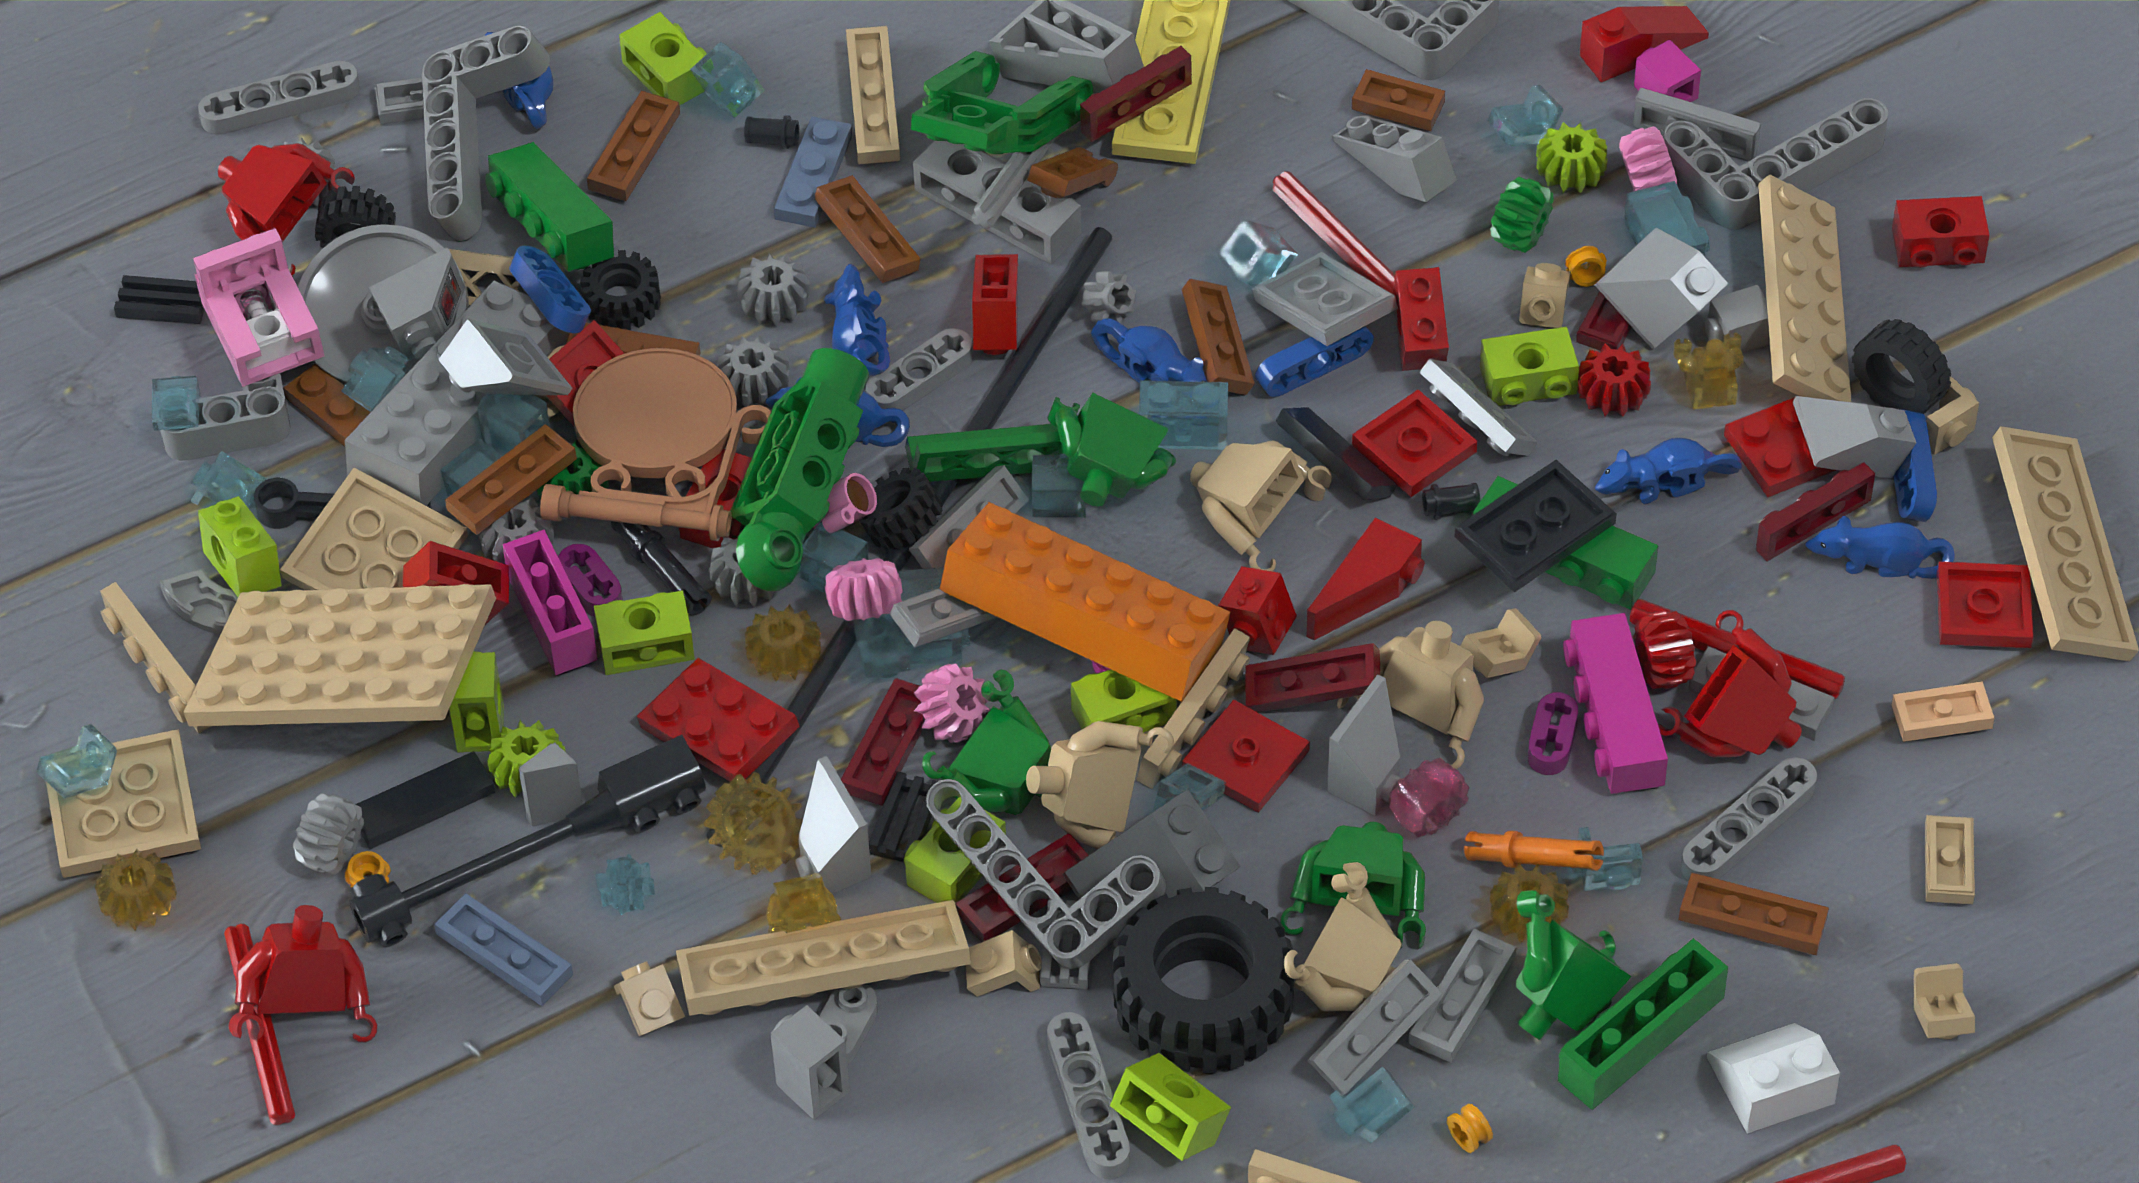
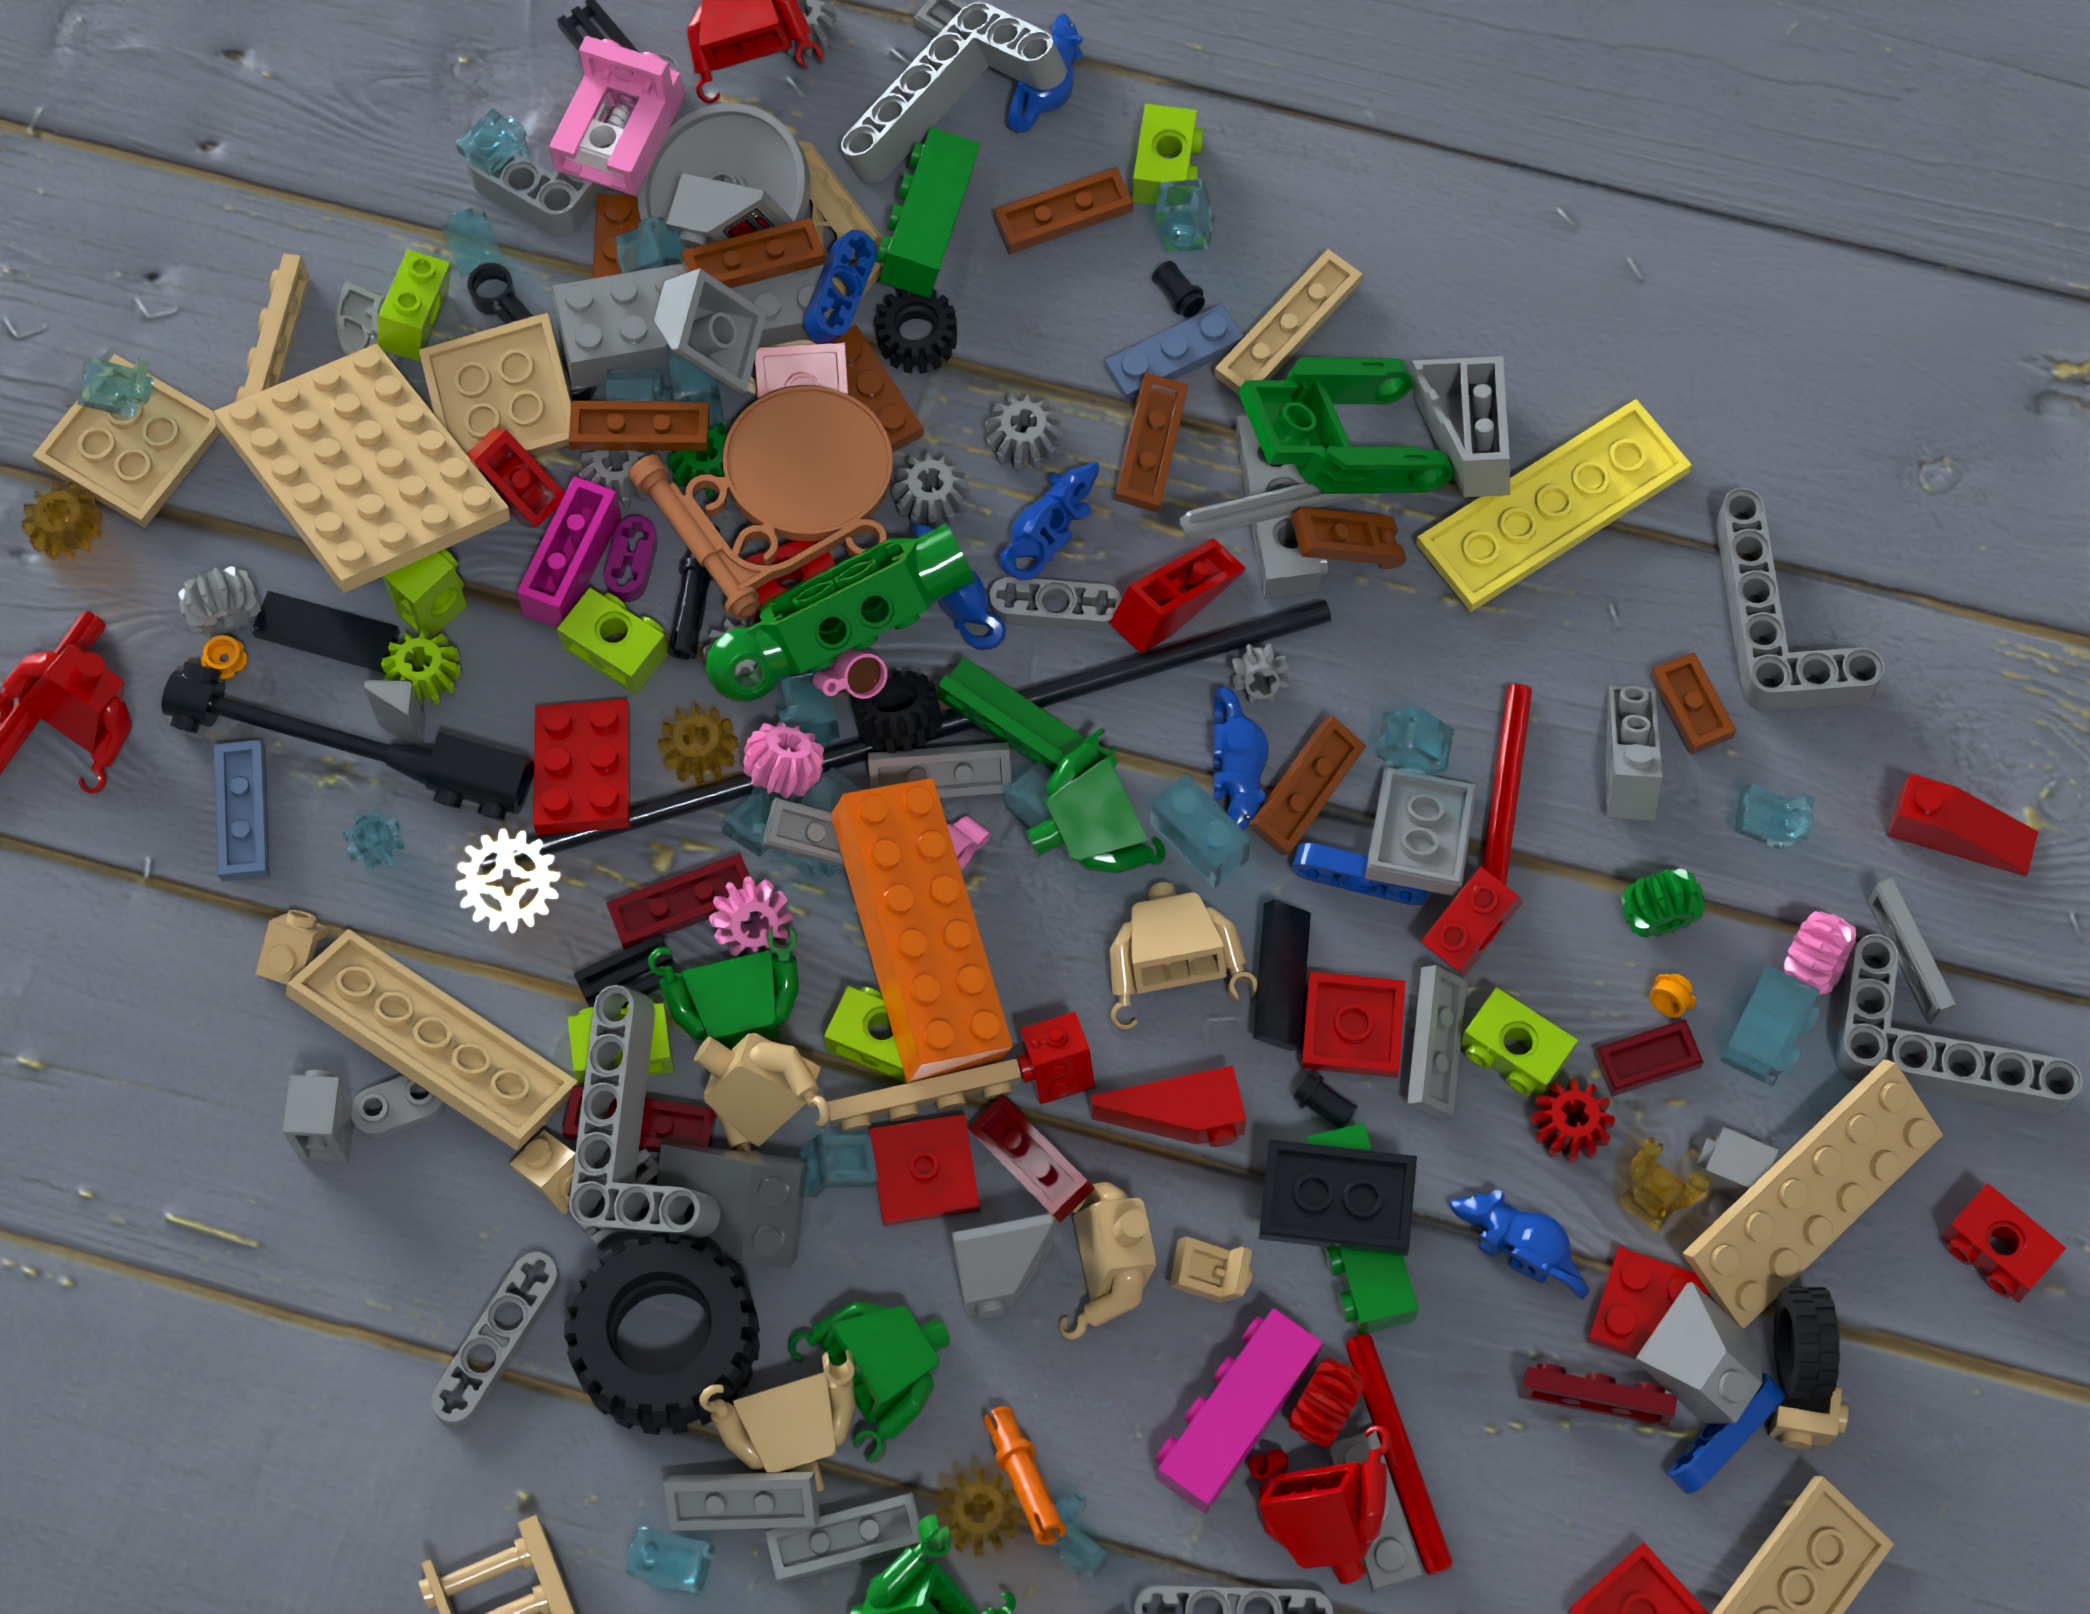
camera: 45 degrees right, 15 degrees up
black tyre [315,186,396,249] -> none
clear yellow piece [766,872,841,933] -> none
slope [795,756,871,898] -> none
dark red plate [1080,46,1192,142] -> none
lime brick [1110,1053,1231,1161] -> none
clear pink gear [1389,758,1470,837] -> none
tan bracket [1519,263,1570,328] -> none
magenta beam [1528,692,1578,775] -> none
lime gear [1536,122,1608,193] -> none
light grey slope [1595,228,1729,349] -> none
dark pink brick [1634,40,1701,102] -> none
blue animal [1805,516,1955,579] -> none
none -> dark orange plate [681,217,825,288]

